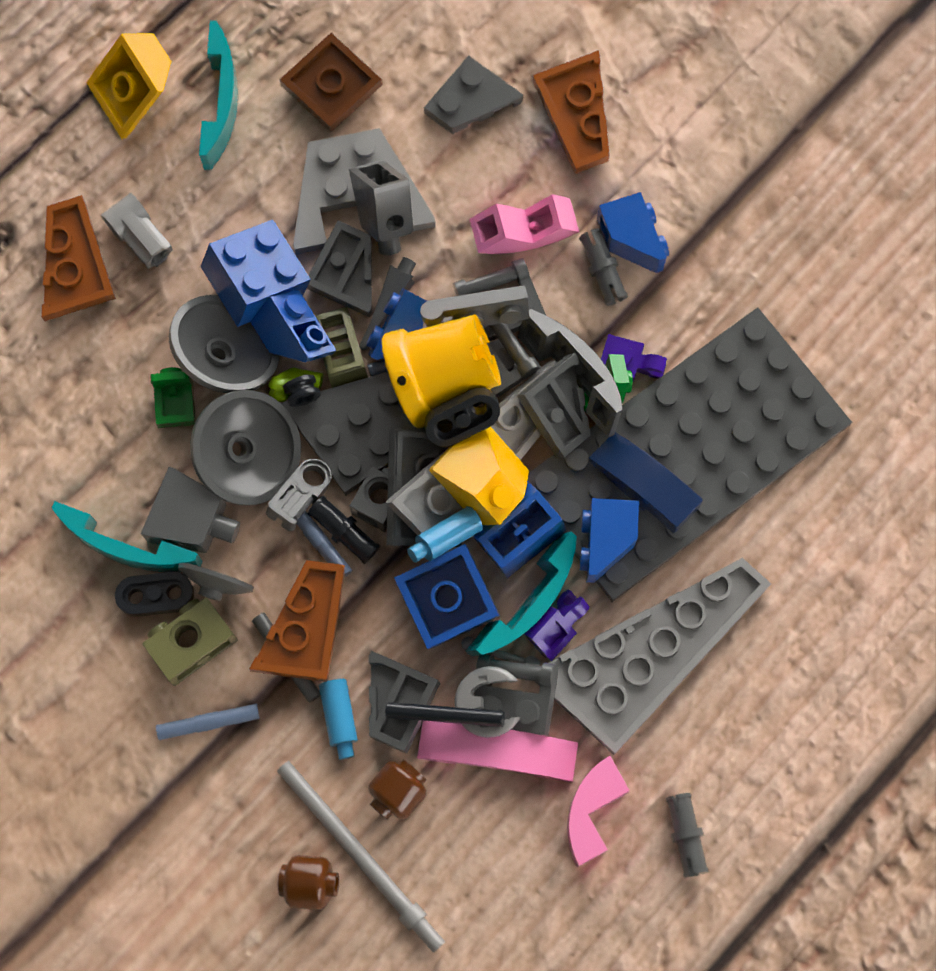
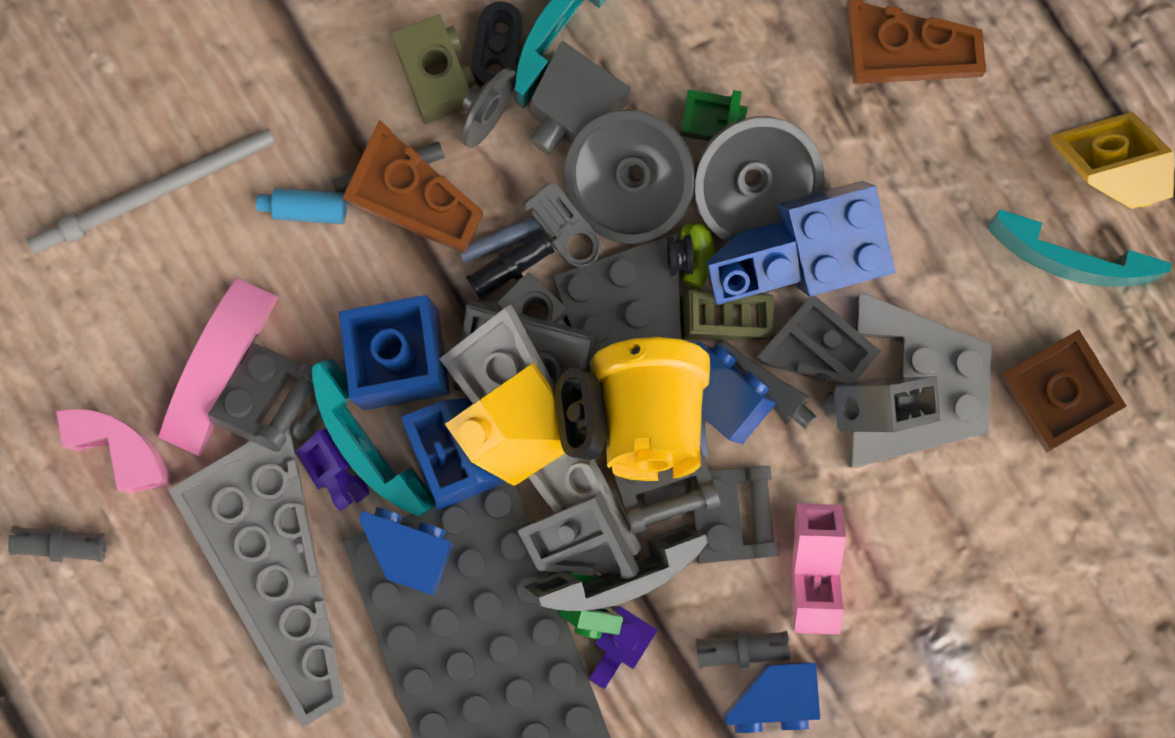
camera: 105 degrees right, 5 degrees up
light grey piece [101,193,173,269] -> none
sand blue piece [156,704,260,740] -> none
reddish brown head [278,855,339,910] -> none
reddish brown head [368,759,427,820] -> none
dark grey wing [369,651,440,754] -> none
black bar [385,702,505,727] -> none
dark azure cylinder [407,506,483,562] -> none
dark grey plate [420,285,530,328] -> none
dark grey wing [424,55,523,134] -> none
light grey head [455,666,520,737] -> none
dark orange wing [532,50,610,174] -> none
dark blue slope [588,432,703,534] -> none

